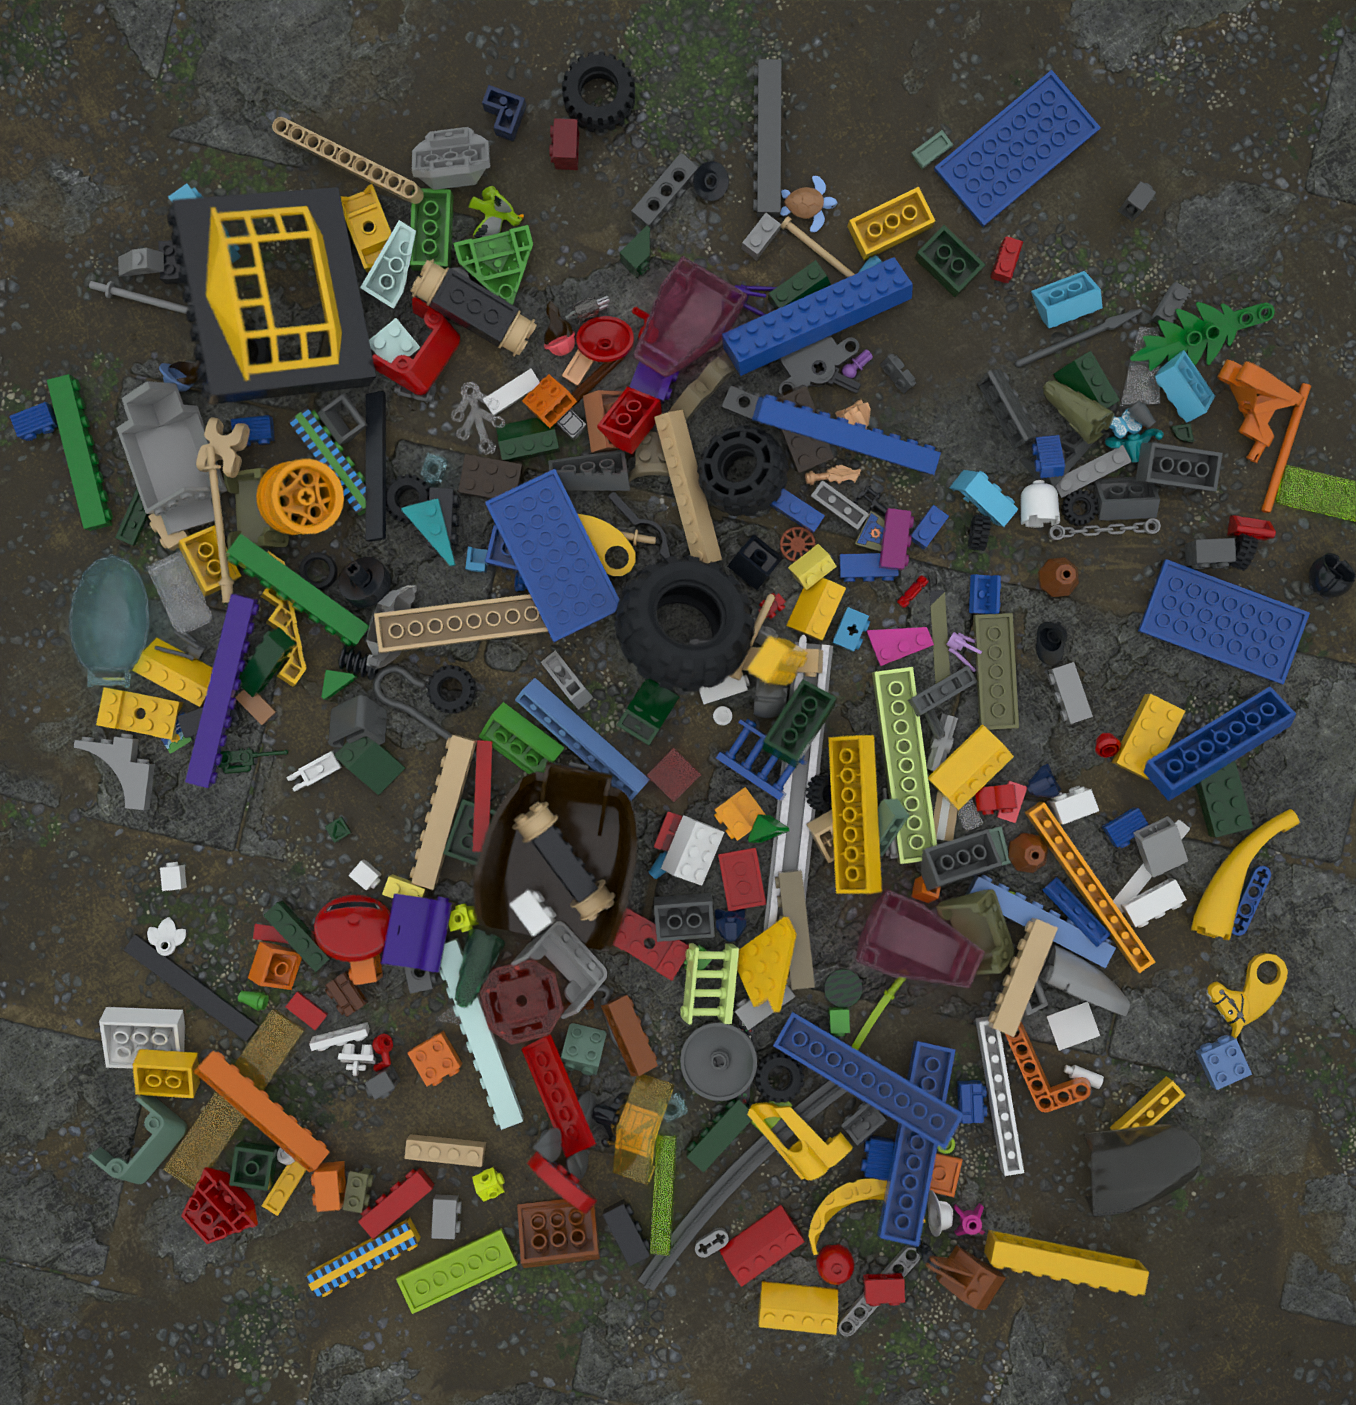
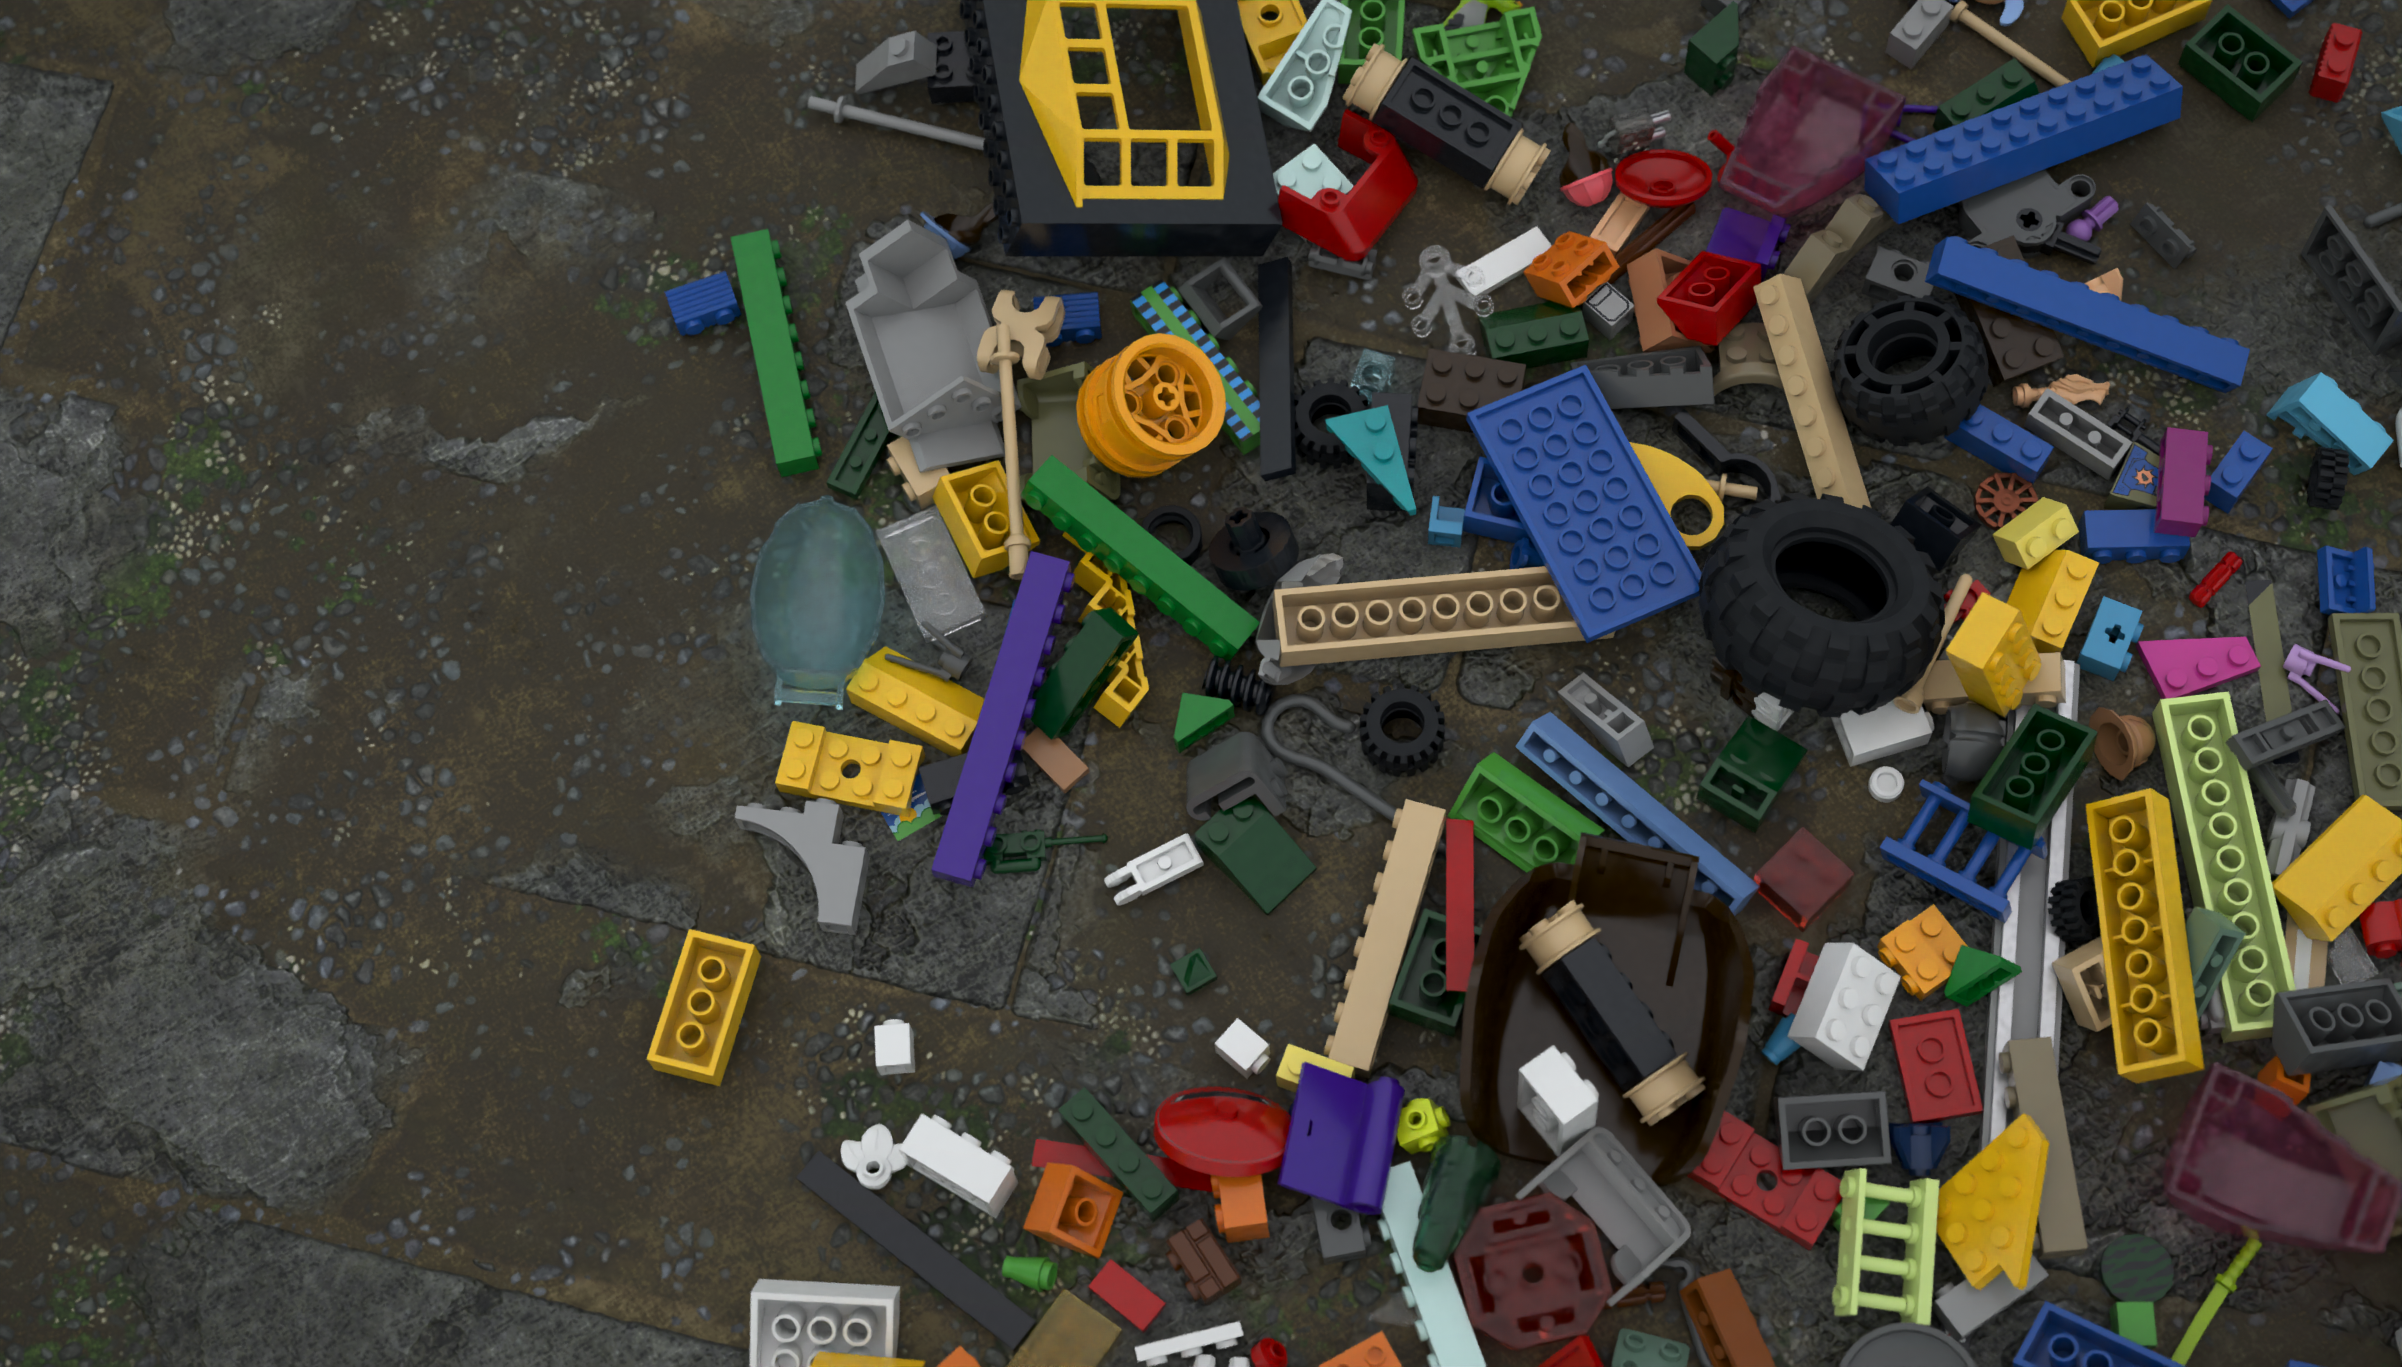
camera: 10 degrees right, 20 degrees down
none -> yellow brick [647,929,761,1086]
none -> white brick [899,1114,1018,1219]
none -> medium nougat piece [2089,707,2156,781]

